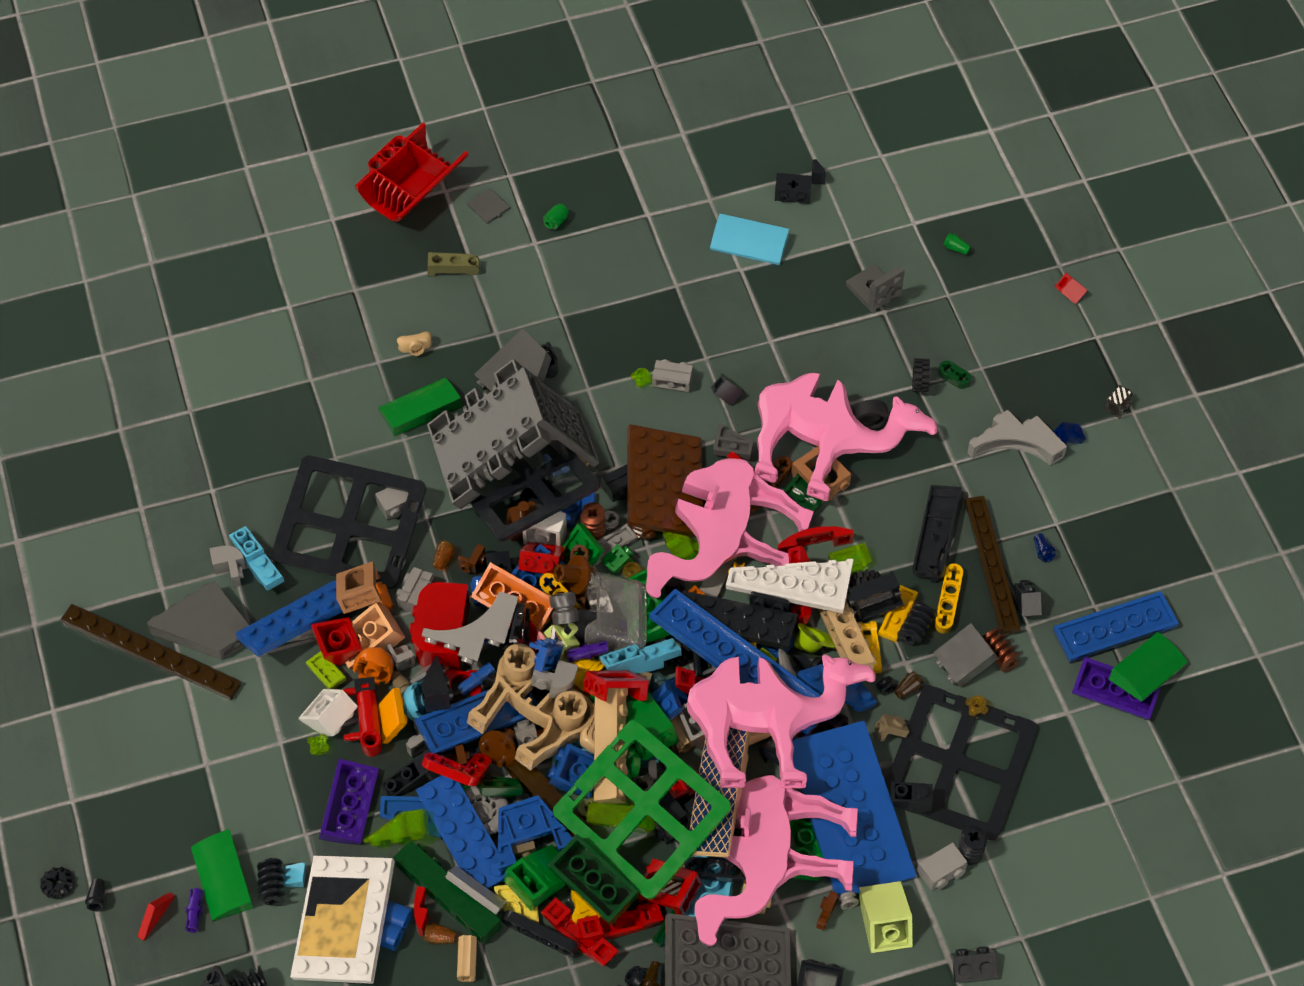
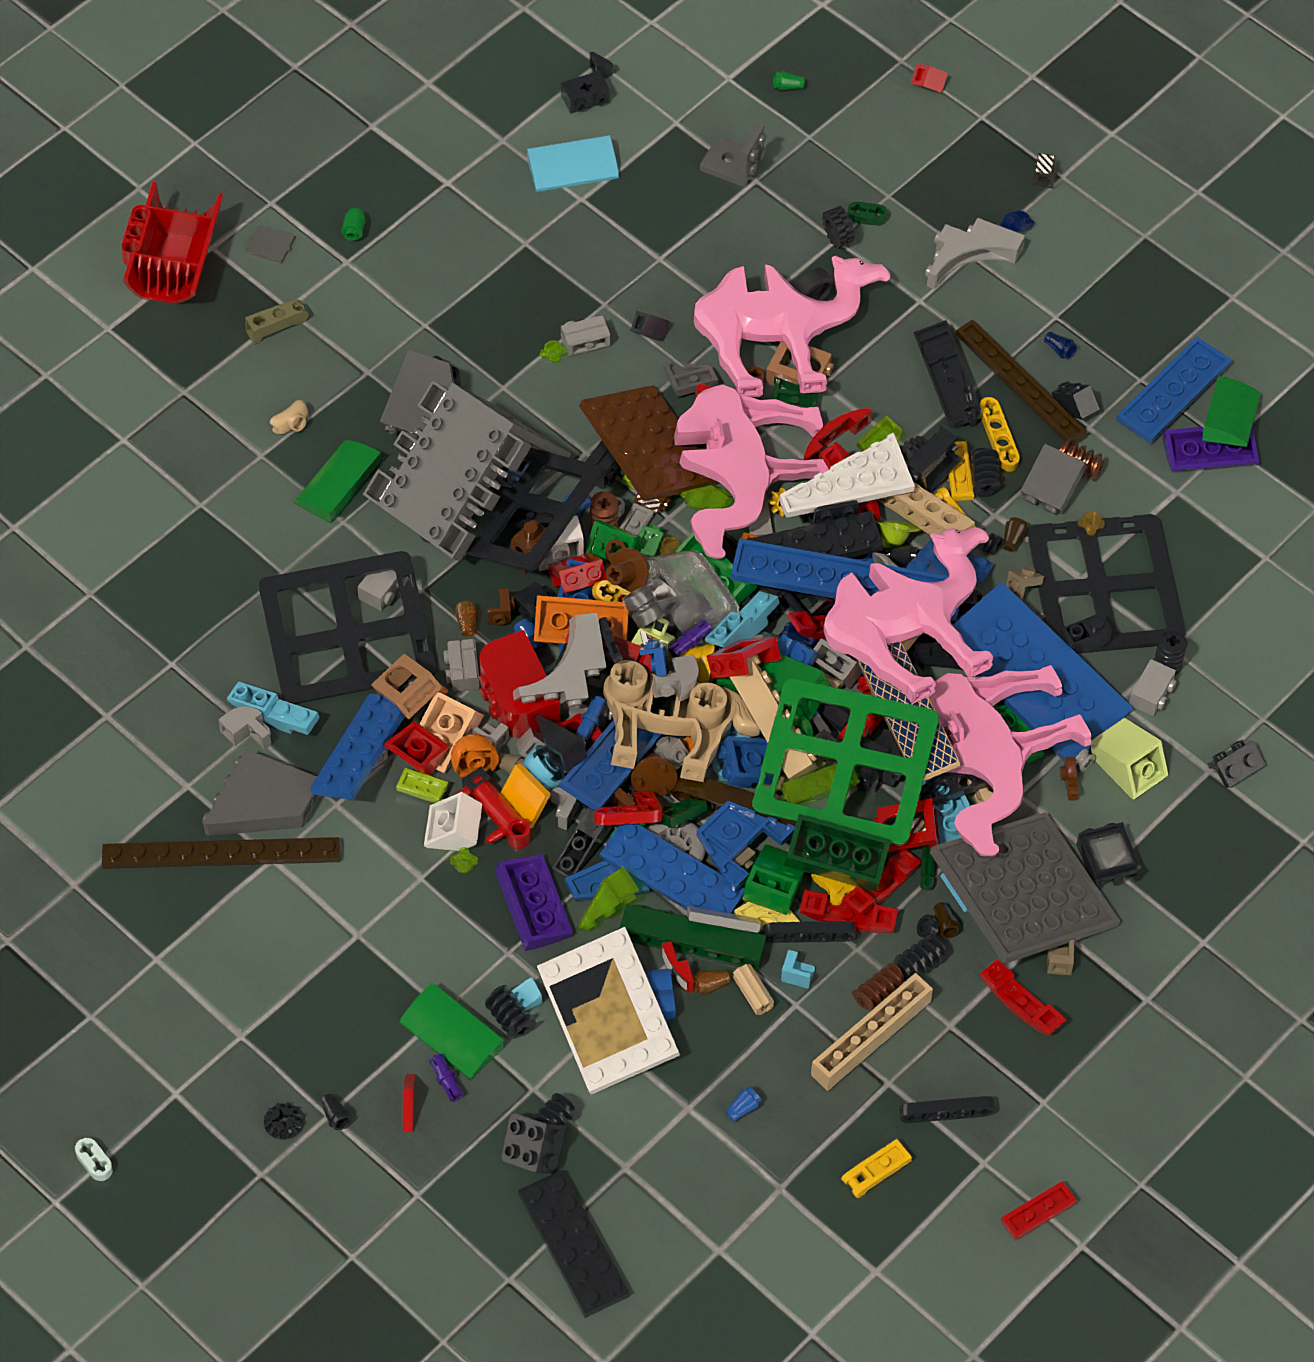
camera: 30 degrees left, 0 degrees up
none -> medium azure panel [781,950,815,989]

